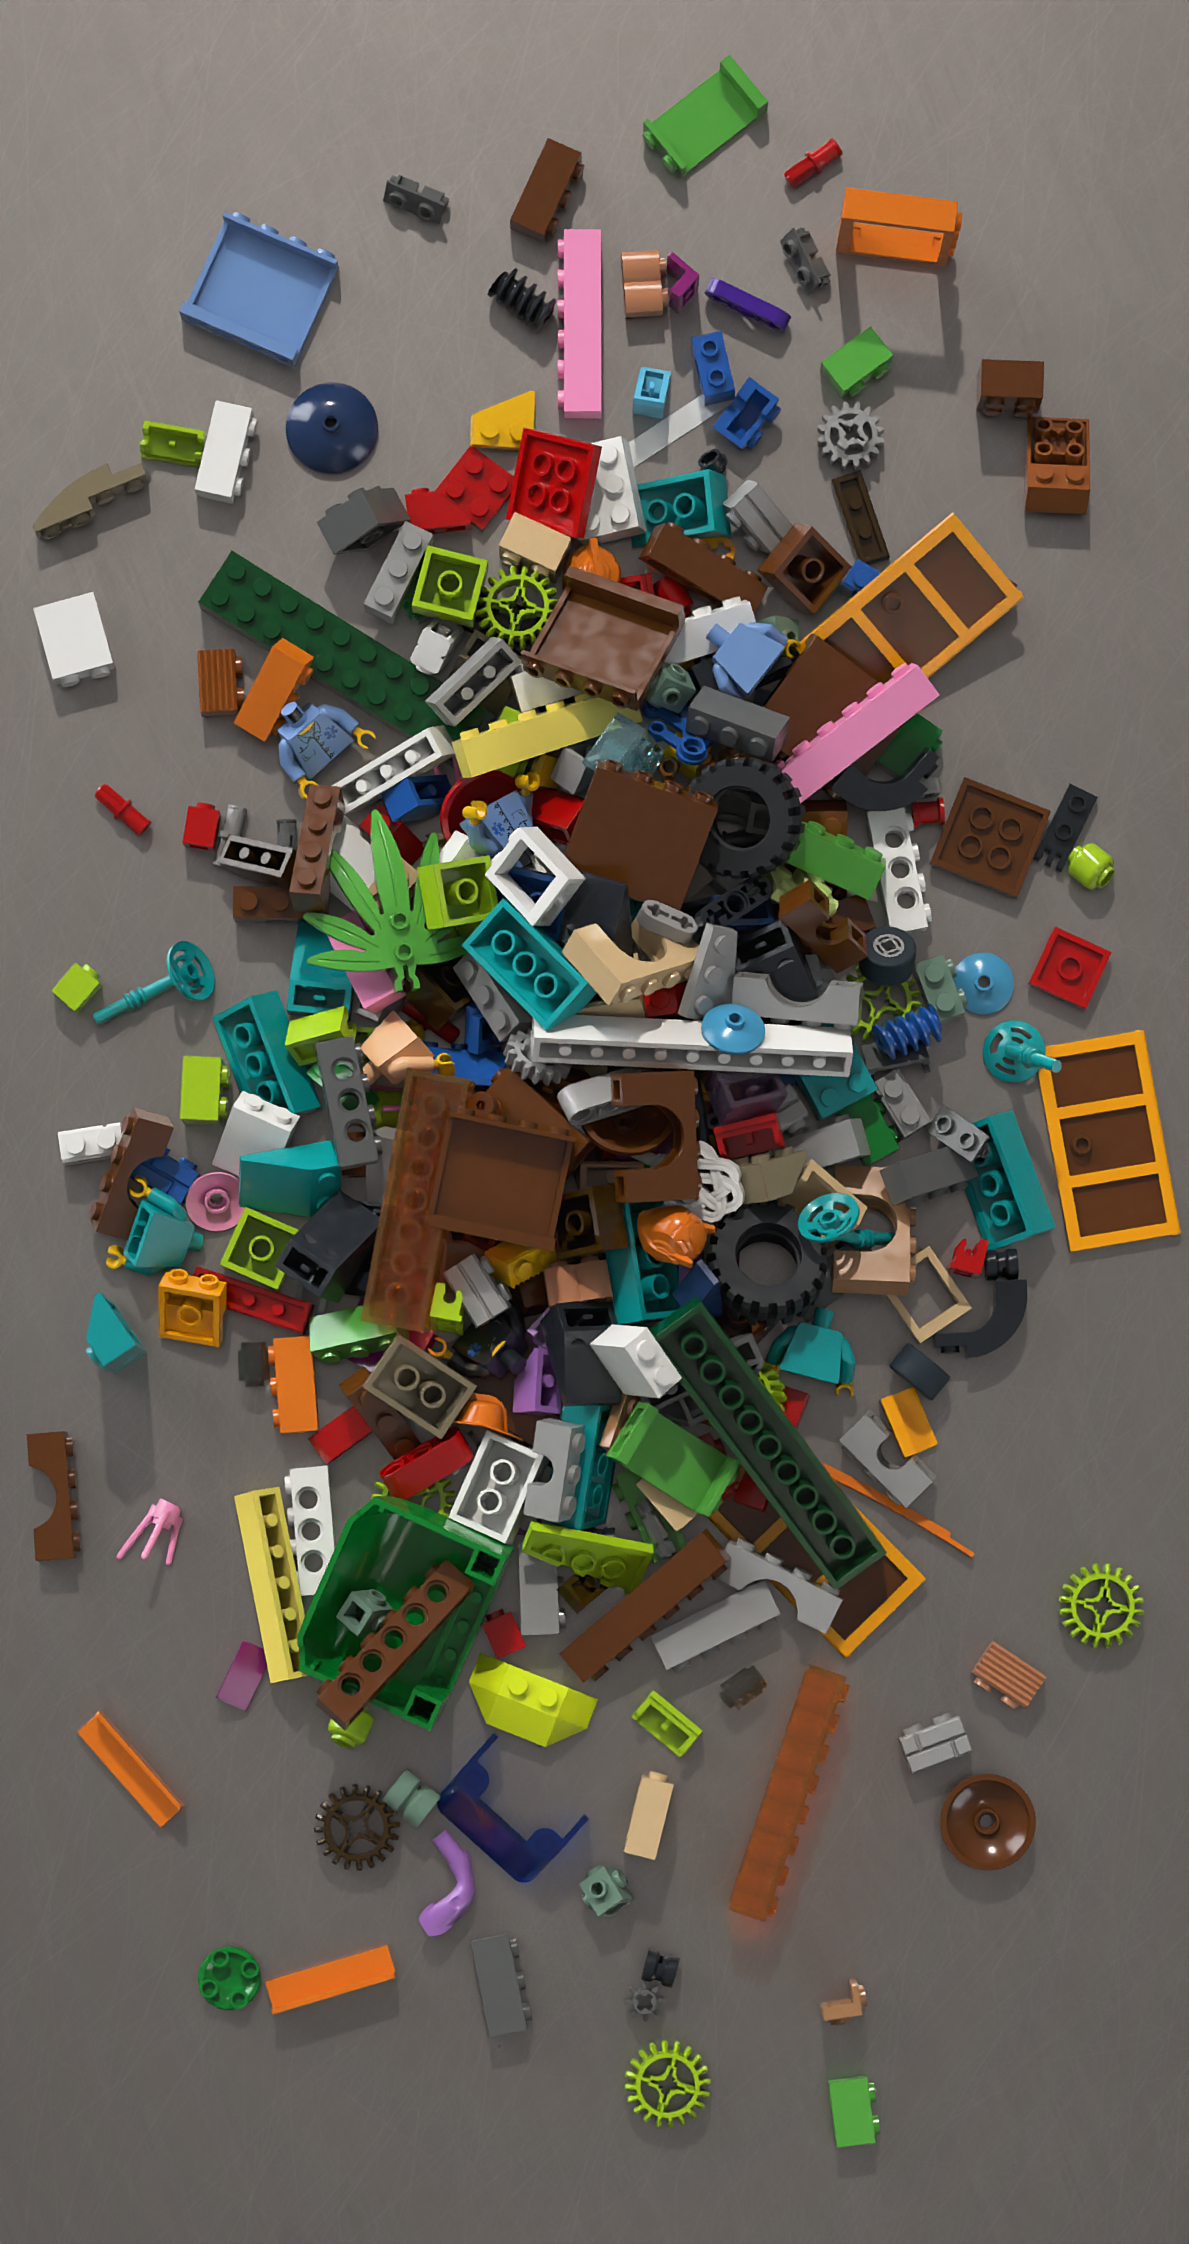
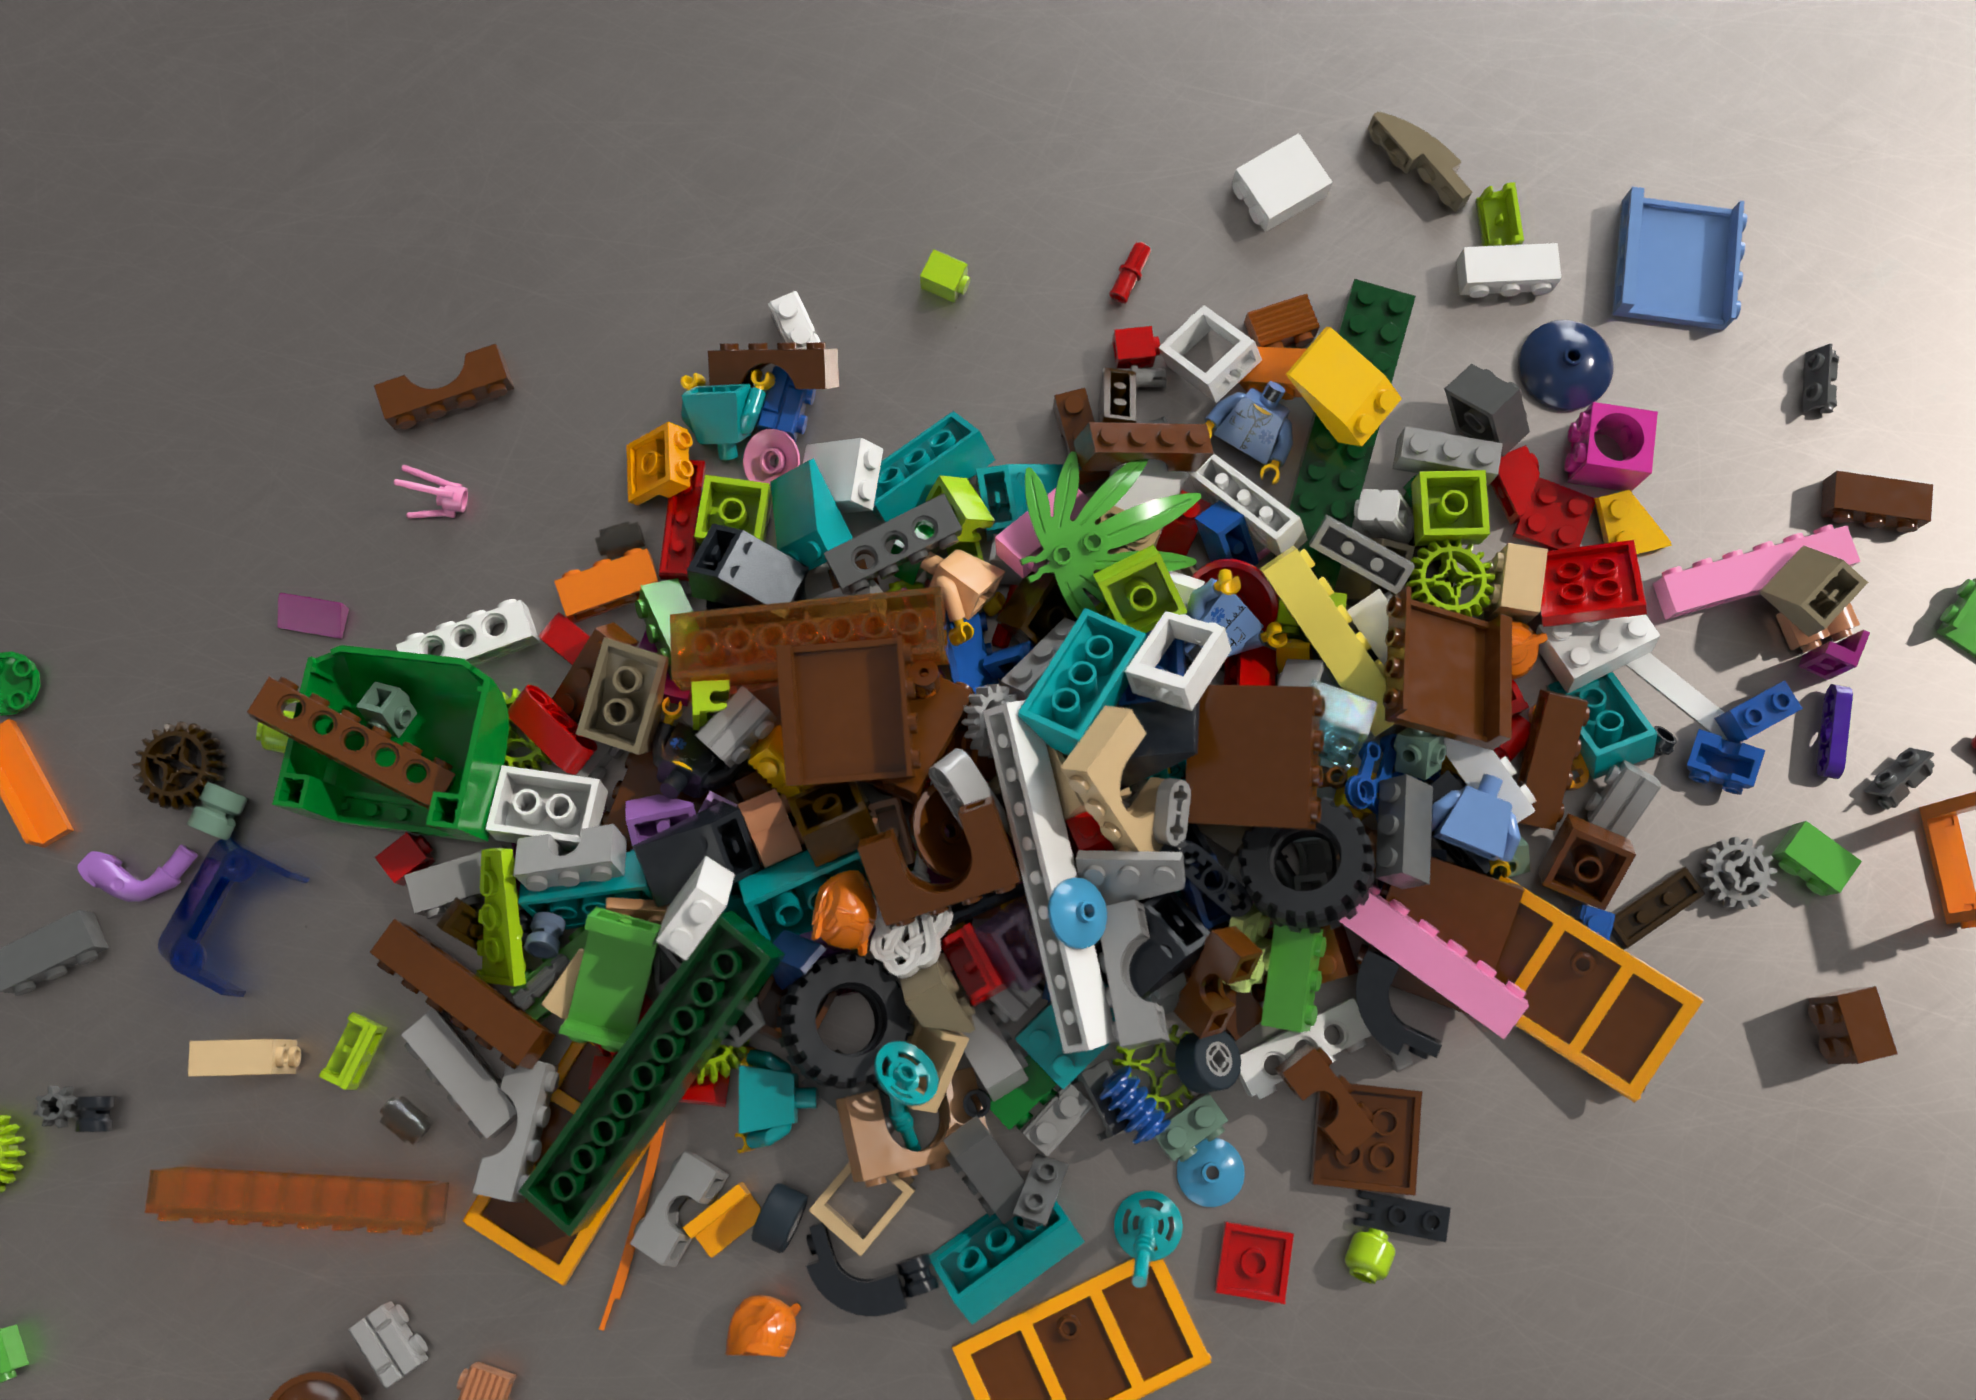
camera: 75 degrees right, 5 degrees down
orange panel [77,1711,185,1828] -> none
teal slope [86,1292,147,1373] -> none
teal dish [92,941,215,1025] -> none
lime brick [180,1056,231,1127] -> none
light yellow brick [234,1486,309,1683] -> none
orange piece [453,1393,523,1441] -> none
neon yellow wedge [469,1652,598,1747] -> none
black piece [487,268,556,333] -> none
sand green brick [579,1865,634,1917] -> none
medium azure slope [632,367,671,419] -> none
medium nougat bracket [819,1979,867,2025] -> none
green brick [875,713,943,778] -> none
red bush [911,797,945,828] -> none
red hinge [946,1239,989,1279] -> none
dark orange slope [1024,416,1090,514] -> none
none -> sand blue wheel [524,912,566,959]
none -> orange helmet [725,1295,801,1357]
none -> black hinge [963,1089,991,1118]
none -> white window [1158,305,1262,403]
none -> reddish brown arch [1275,1043,1377,1156]
none -> yellow slope [1286,326,1402,447]
none -> dark pink brick [1564,402,1658,492]
none -> dark tan slope [1759,546,1869,637]

